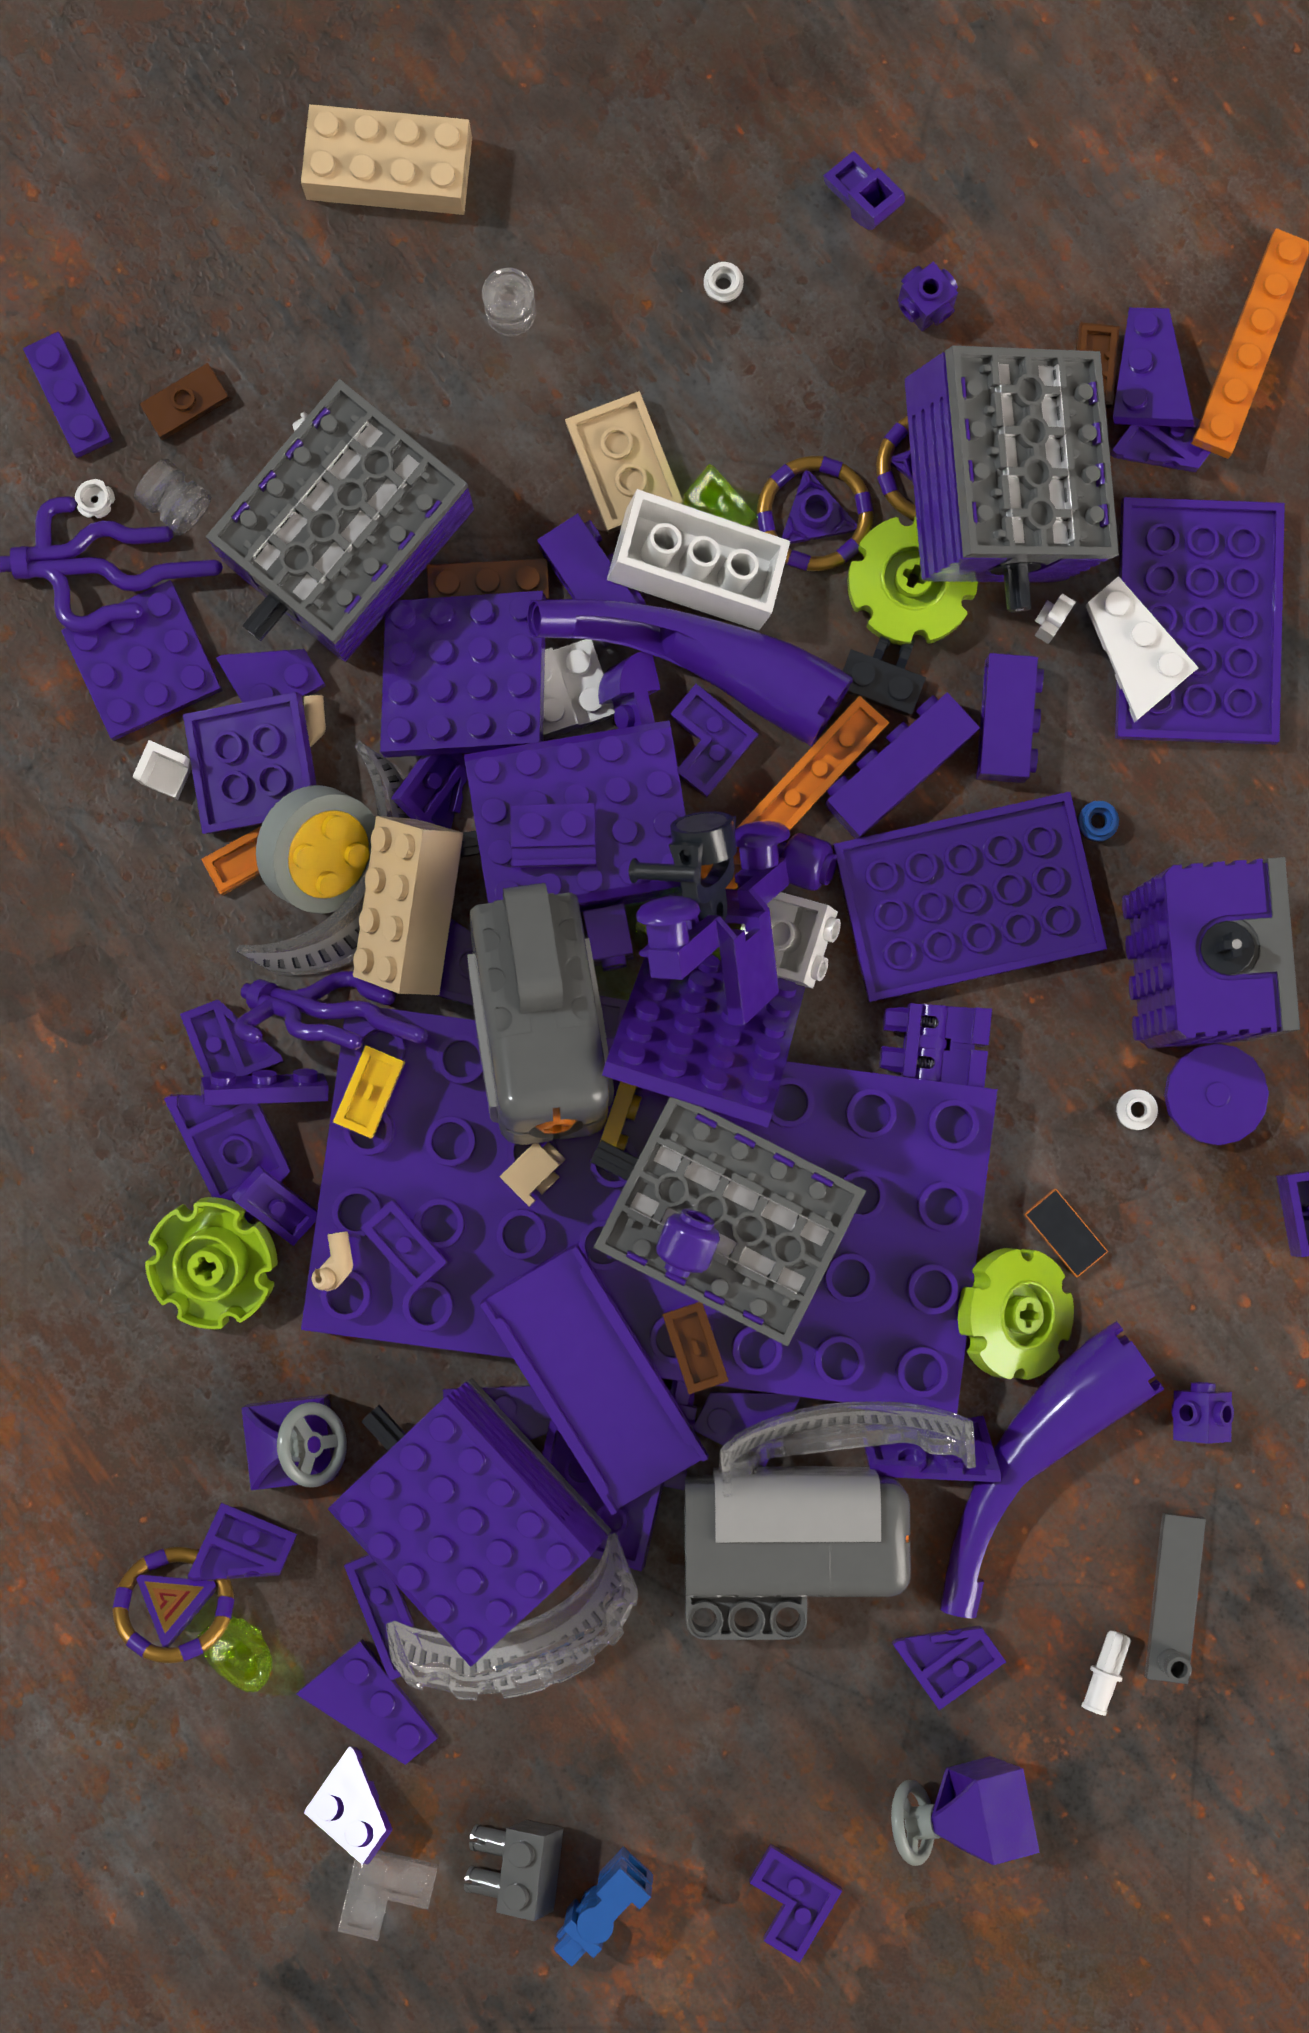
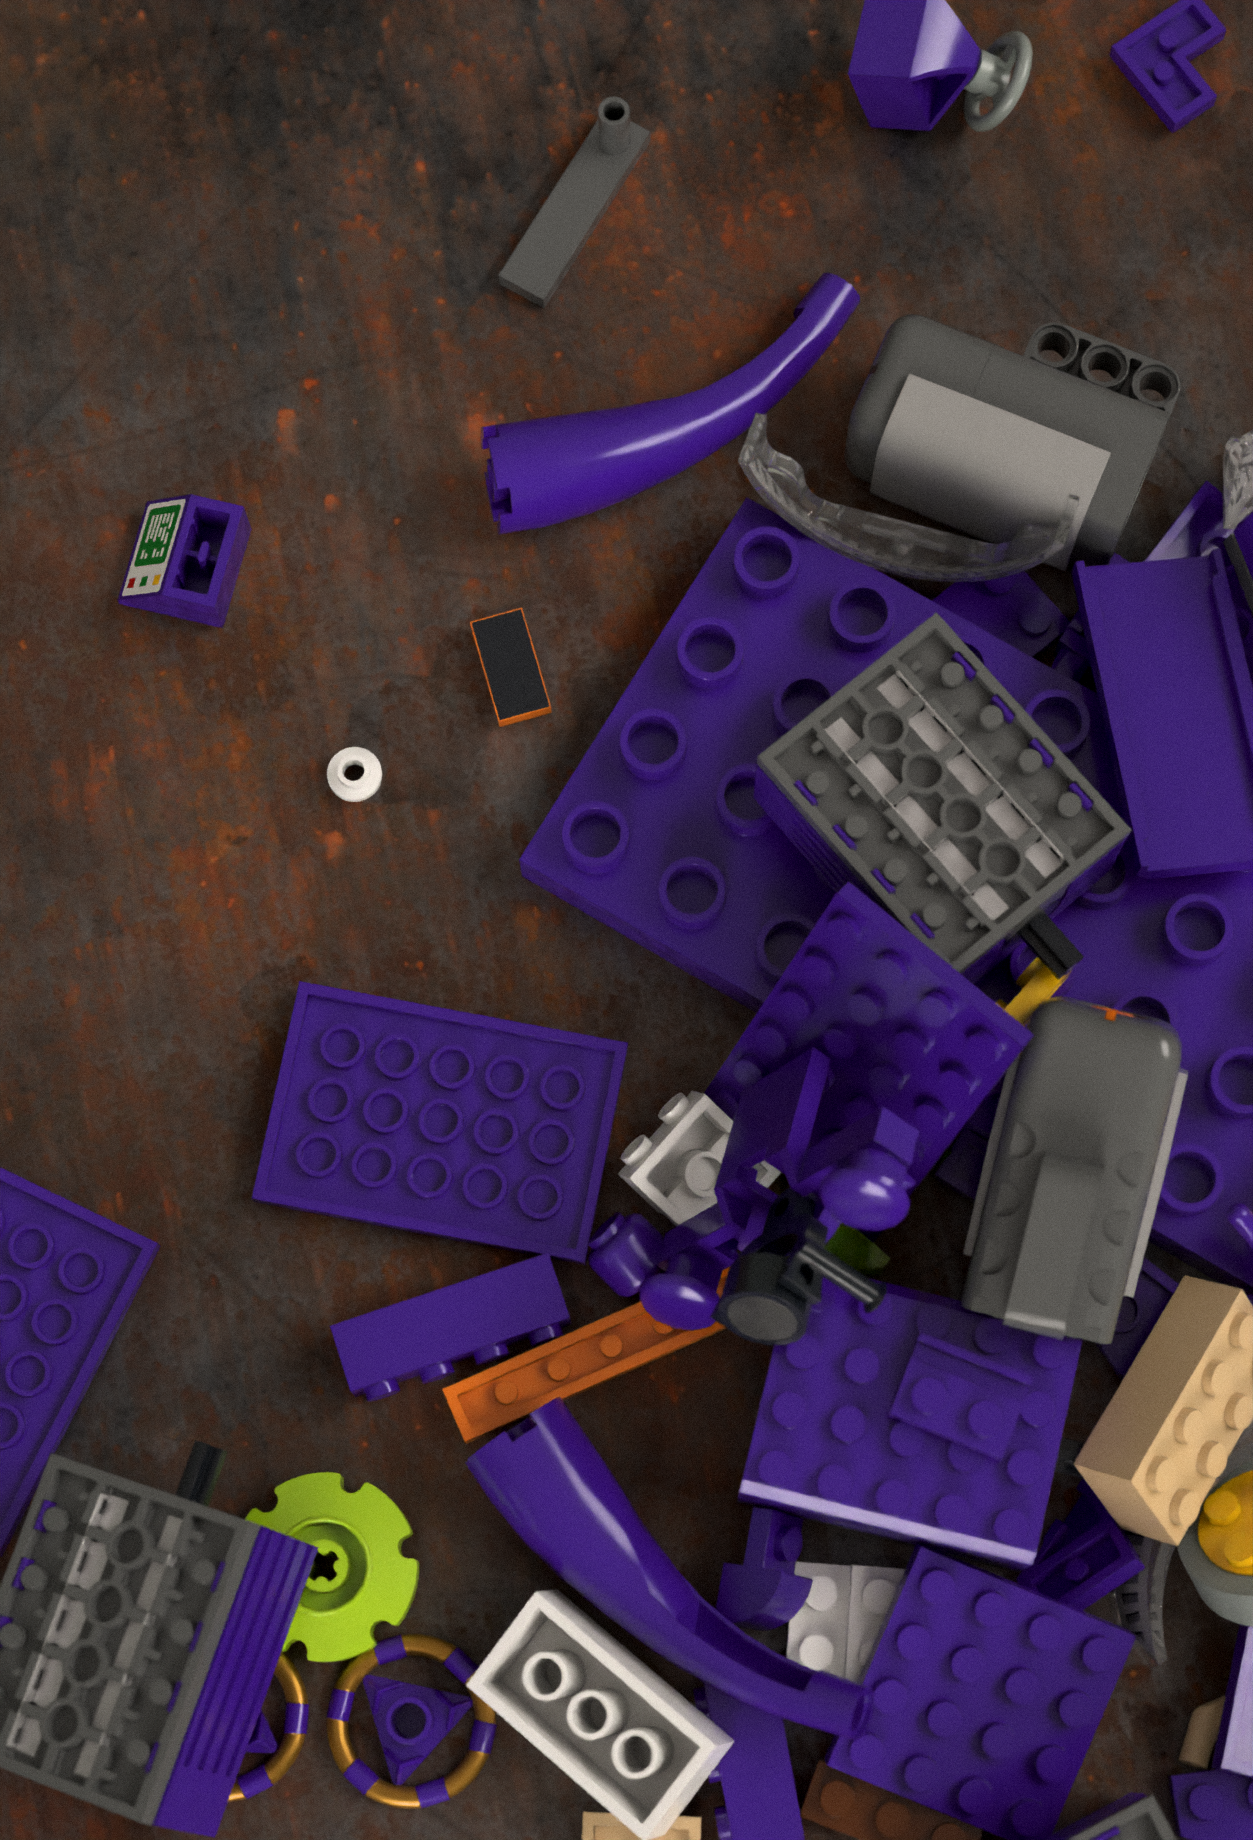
camera: 155 degrees left, 10 degrees down
tan brick [500,1142,566,1207] -> none
dark purple brick [583,904,634,972] -> none
dark purple head [656,1209,720,1278] -> none
reddish brown plate [662,1301,729,1394] -> none
dark purple plate [670,684,758,798] -> none
clear neon green slope [683,464,756,527] -> none
black hinge [843,636,926,717] -> none
dark purple wing [863,1416,1001,1482] -> none
dark purple hips [879,1003,992,1087] -> none
dark purple wing [892,1625,1006,1710] -> none
lime piece [958,1248,1074,1380] -> none
dark purple brick [976,653,1044,783] -> none
white plate [1035,593,1076,644] -> none
blue plate [1078,801,1119,841] -> none
white axle [1081,1630,1131,1716] -> none
white wing [1085,576,1198,723] -> none
dark purple piece [1122,857,1300,1049] -> none
dark purple wheel [1164,1043,1269,1145] -> none
dark purple brick [1171,1382,1234,1444] -> none

